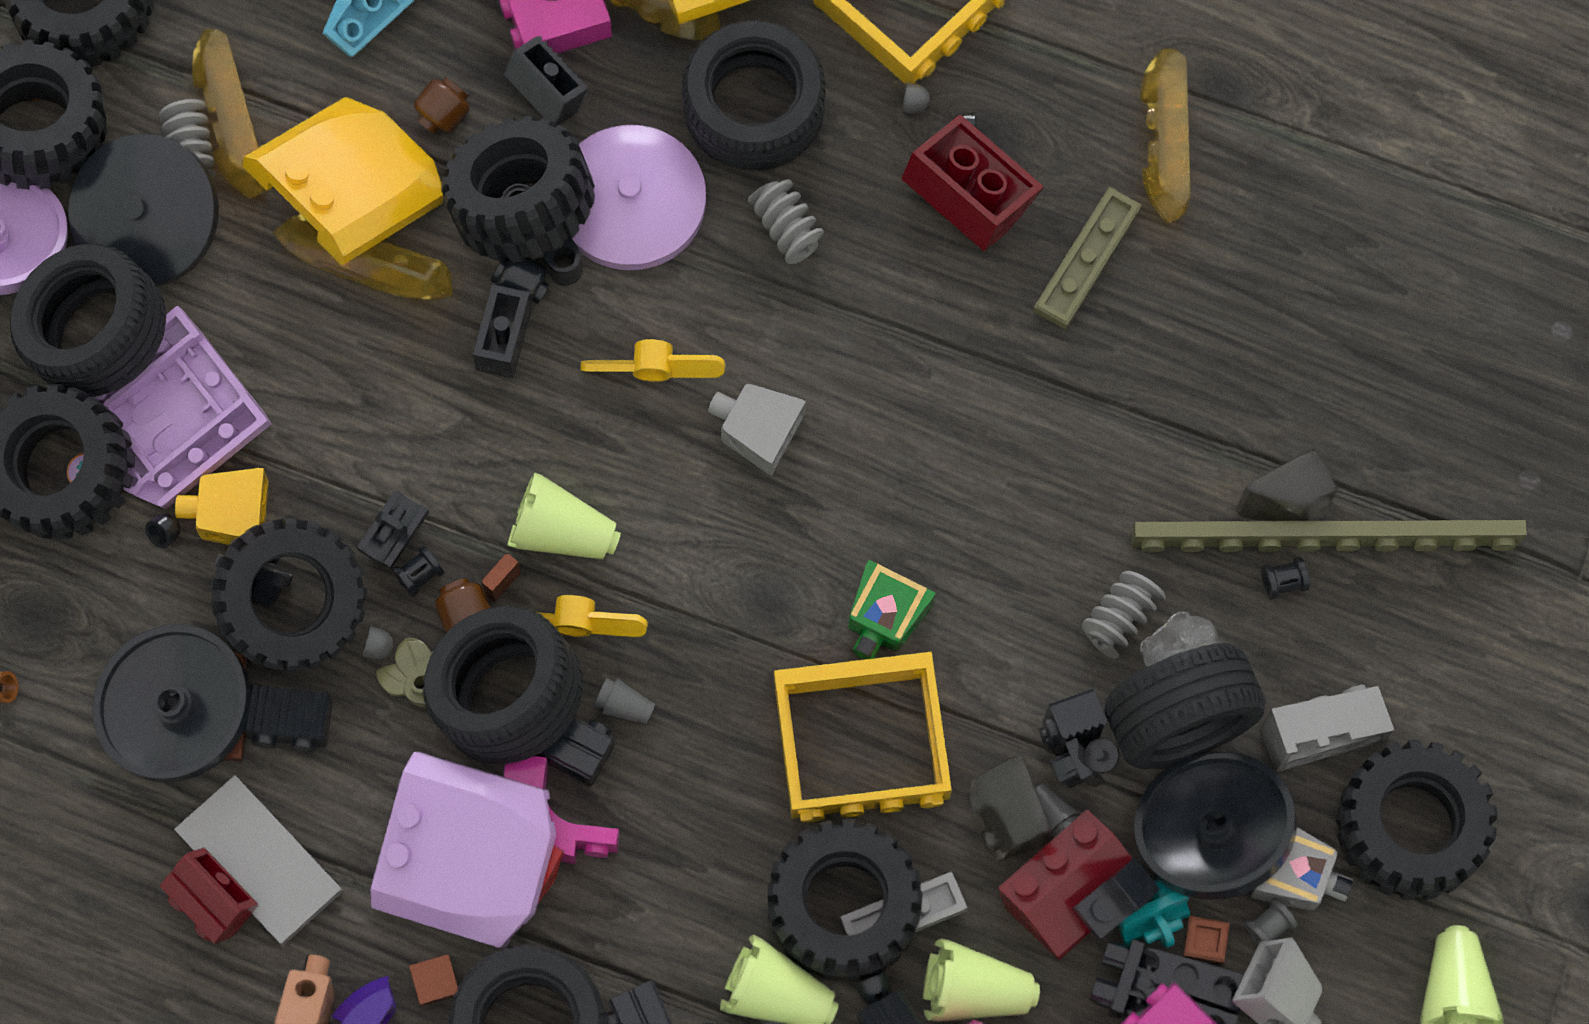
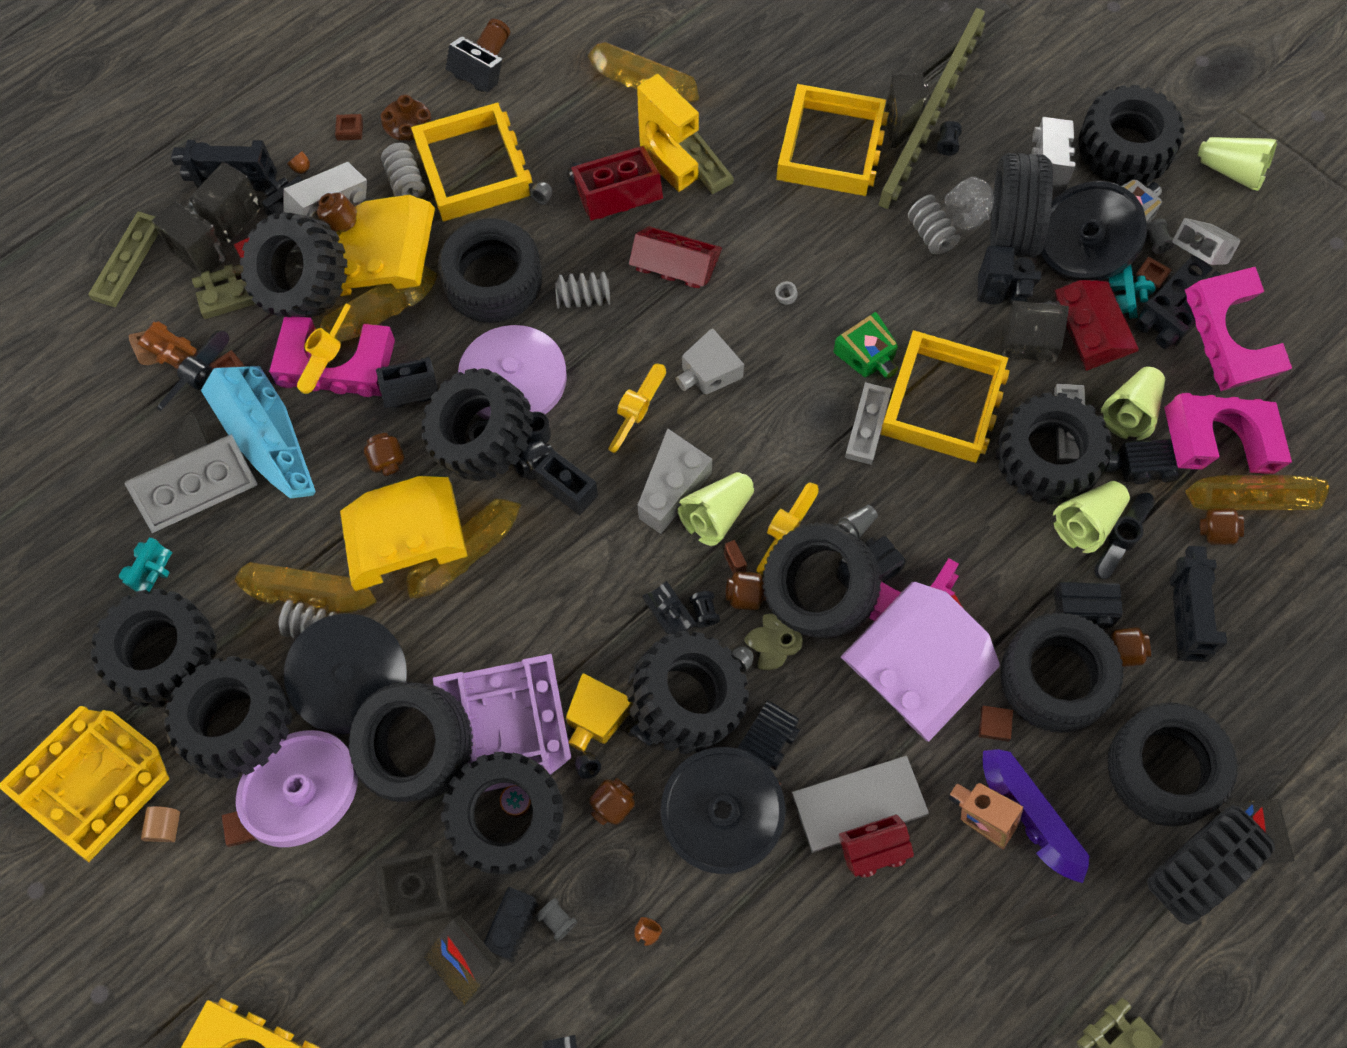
camera: 60 degrees left, 5 degrees down
black slope [1072,857,1160,940] -> none
none -> reddish brown head [589,778,635,825]
none -> dark red slope [629,226,722,288]
none -> yellow arch [637,73,699,192]
none -> light grey wedge [638,429,712,534]
none -> light grey hinge [775,281,798,305]
none -> yellow window [776,84,889,196]
none -> light grey plate [845,382,892,465]

